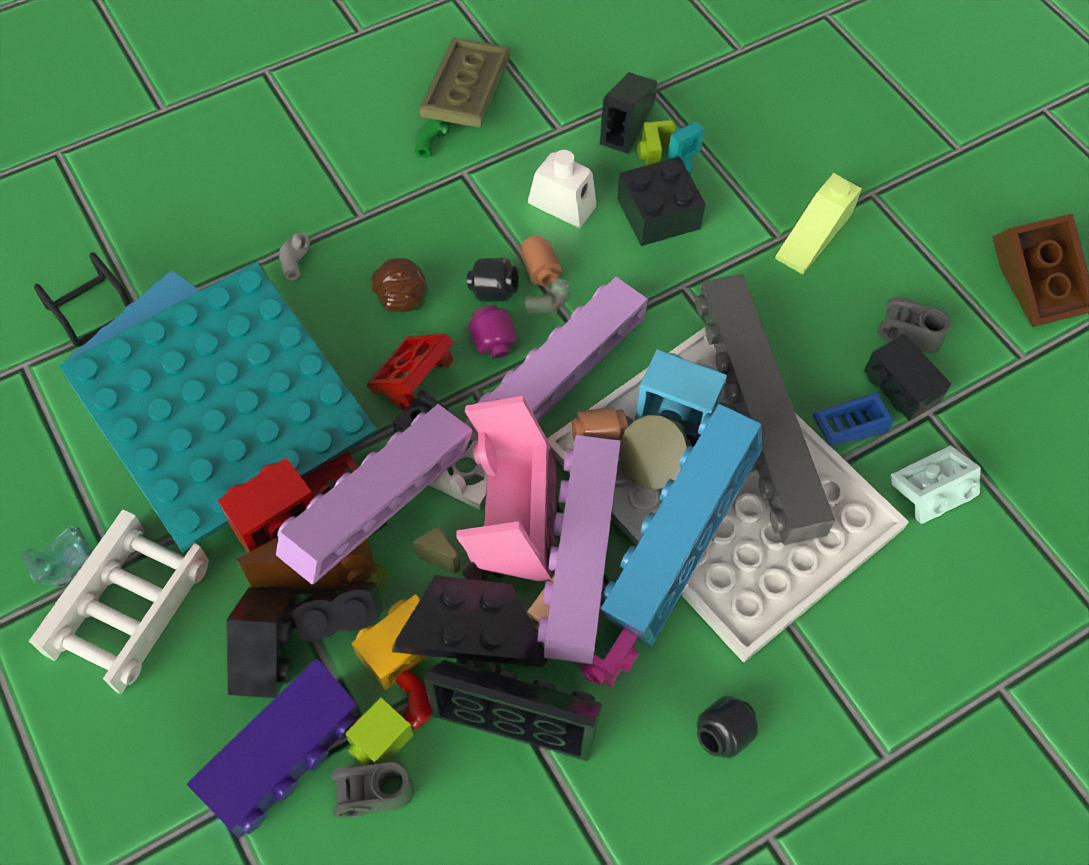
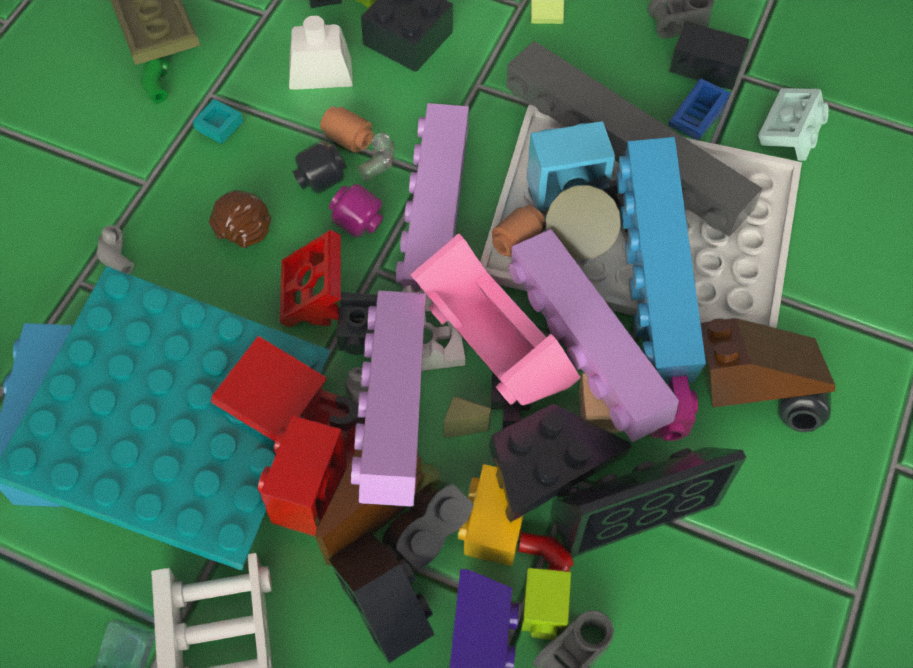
camera: 35 degrees left, 0 degrees up
none -> teal plate [193,99,243,144]
none -> red tile [211,336,327,442]
none -> reddish brown slope [700,318,835,408]

